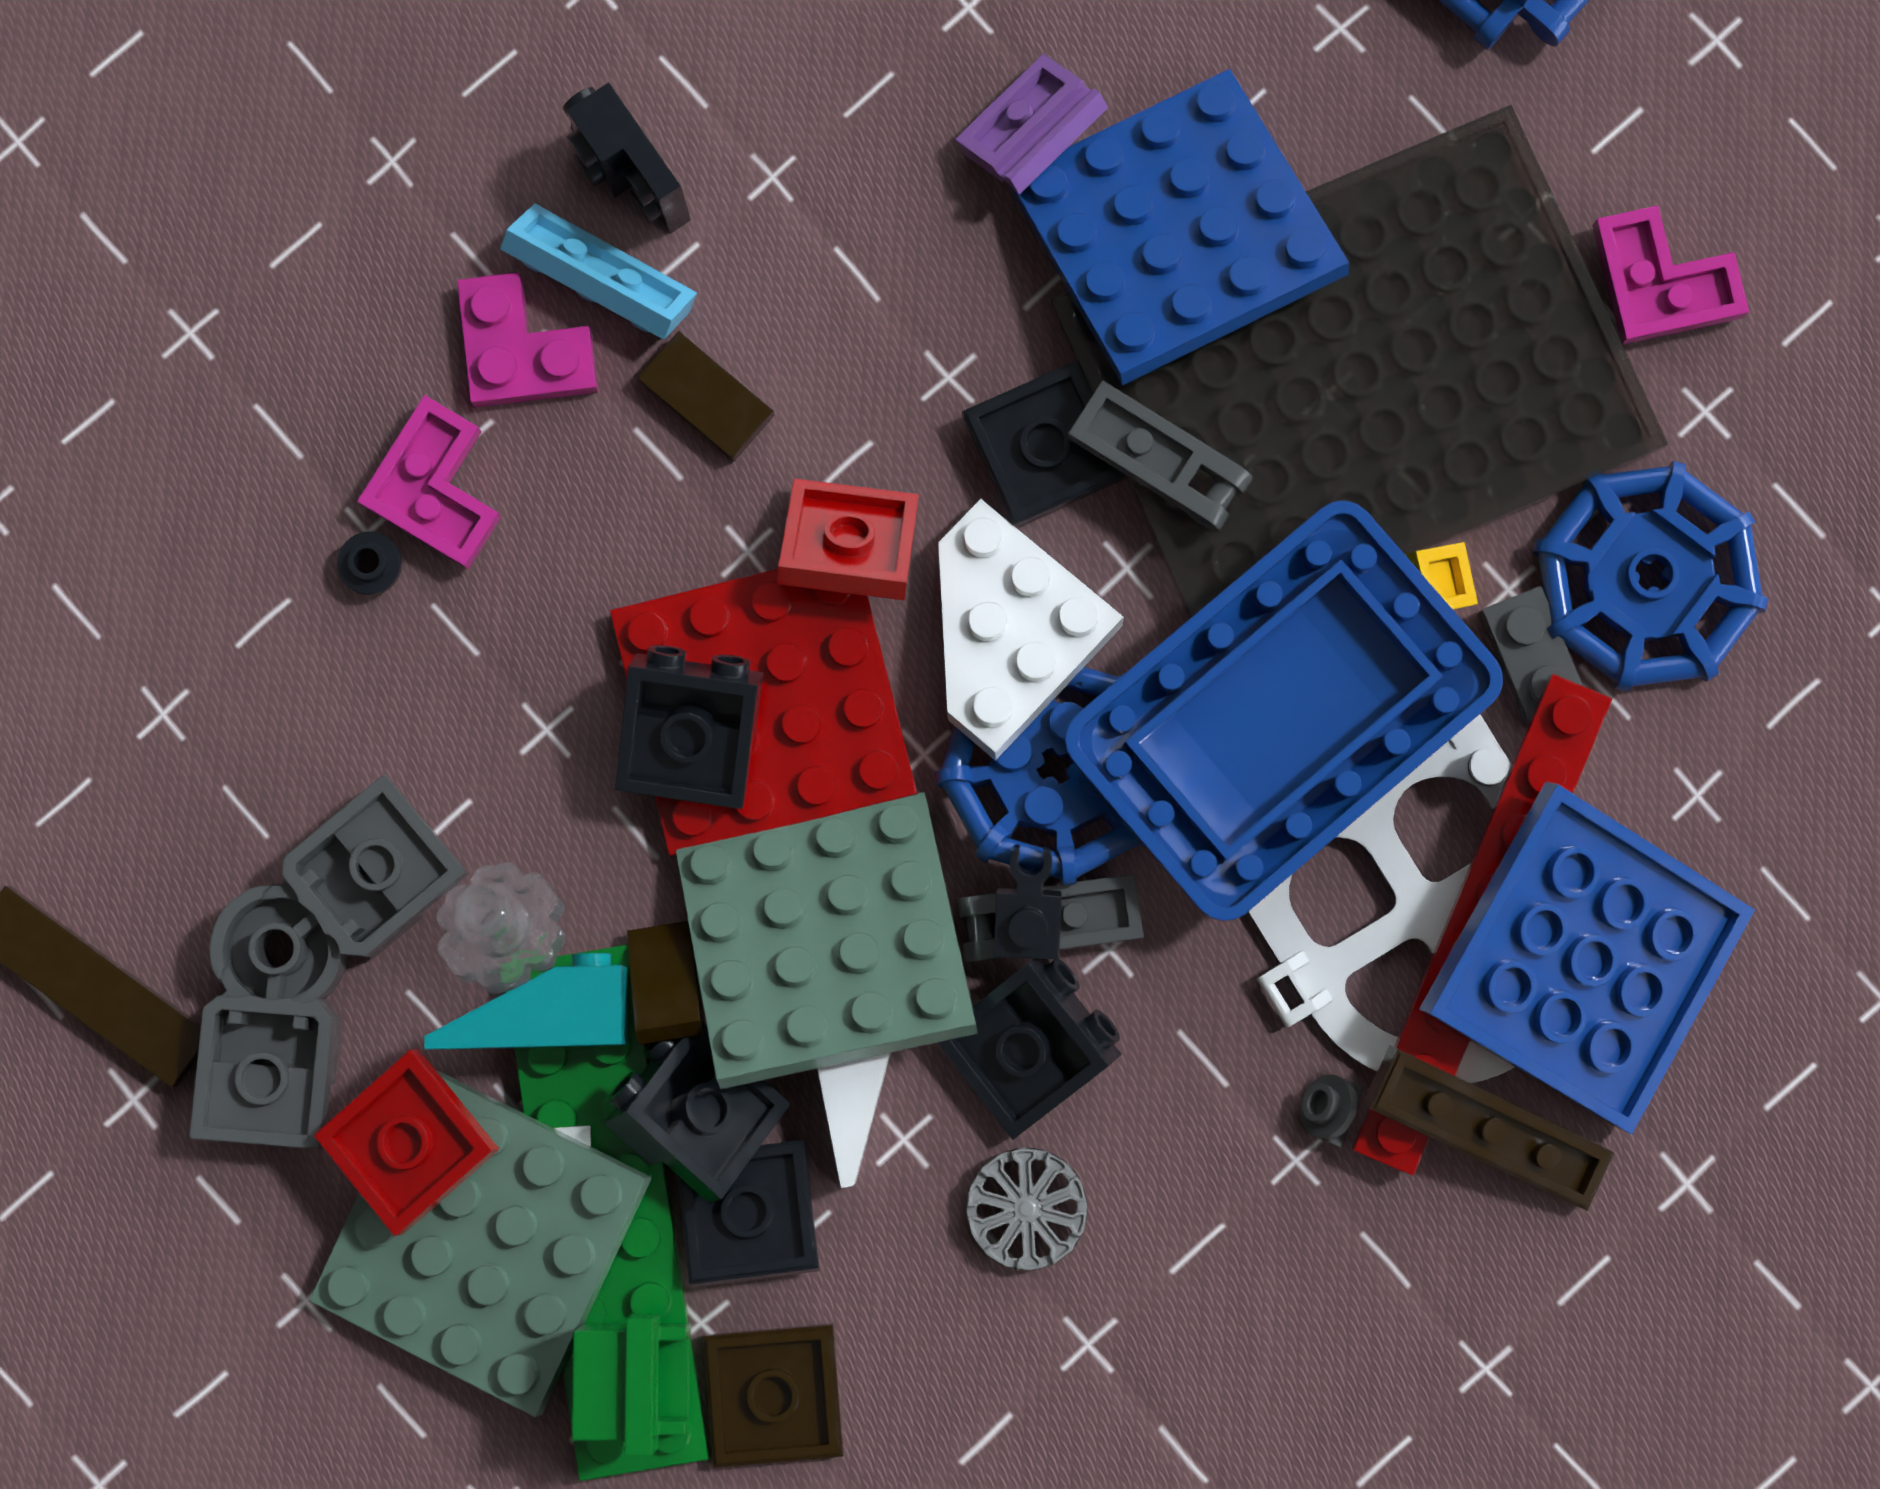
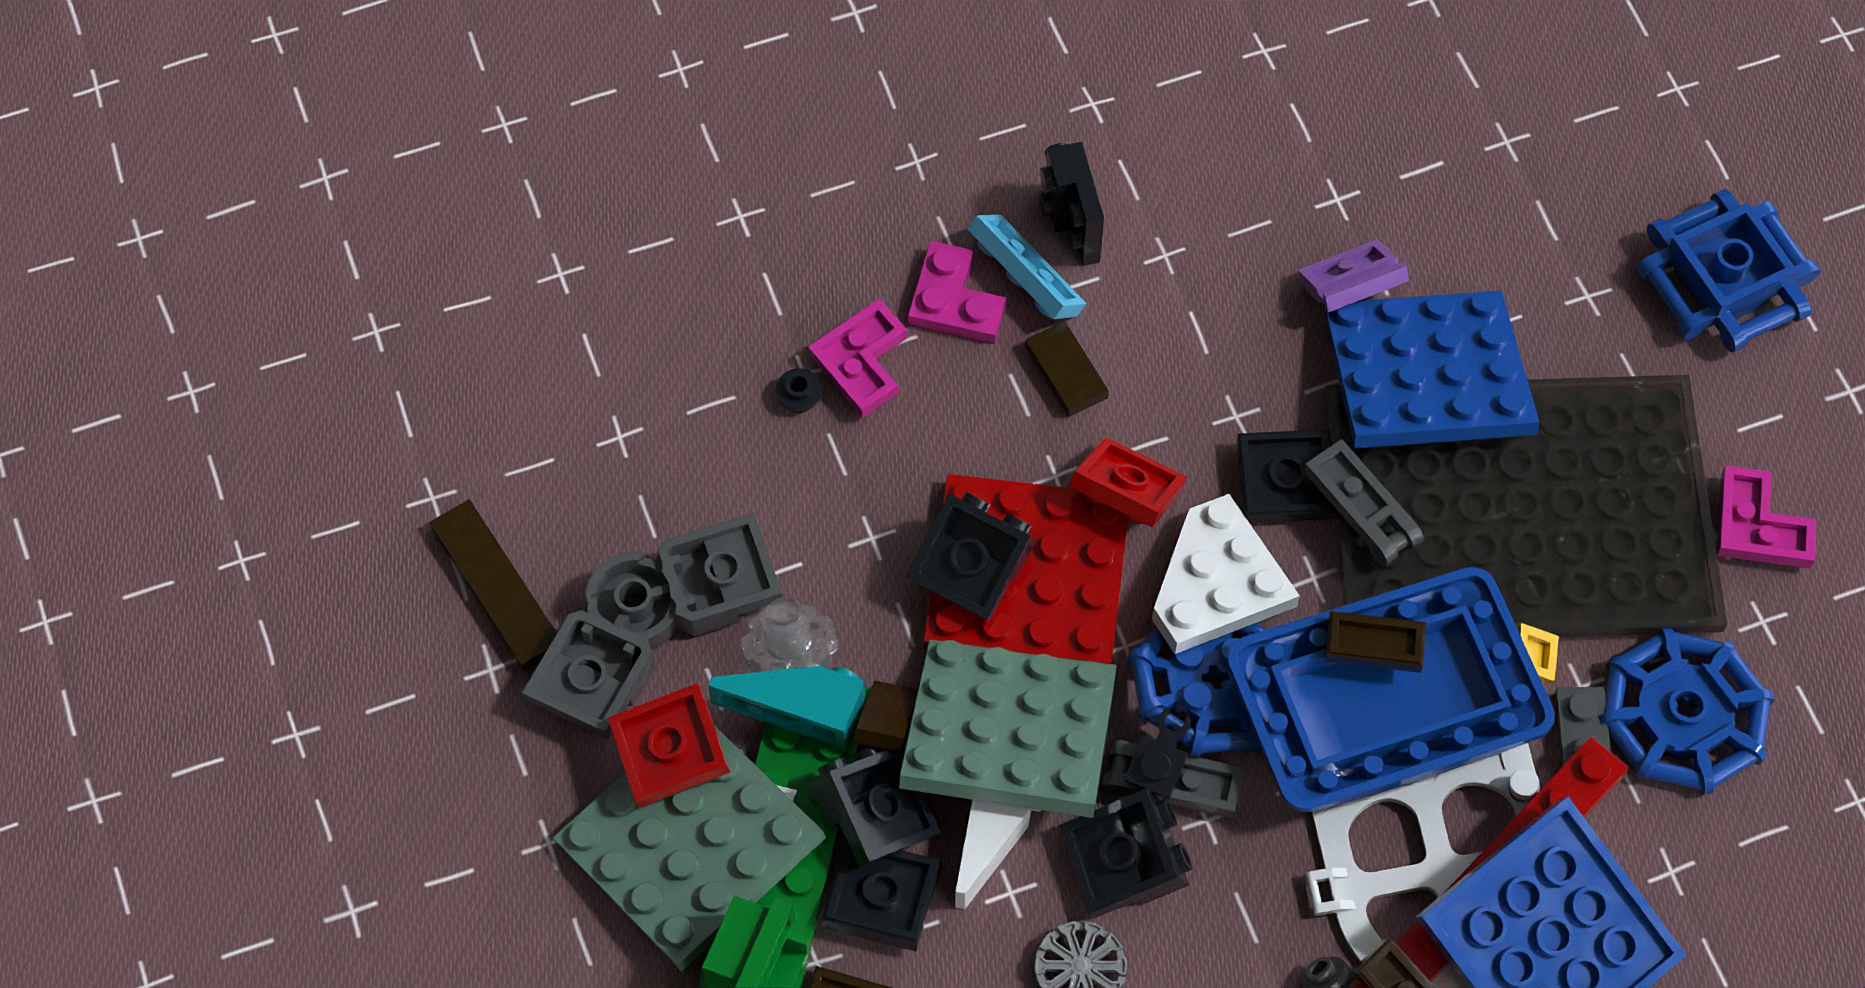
camera: 20 degrees right, 20 degrees down
none -> dark brown tile [1325,611,1426,673]

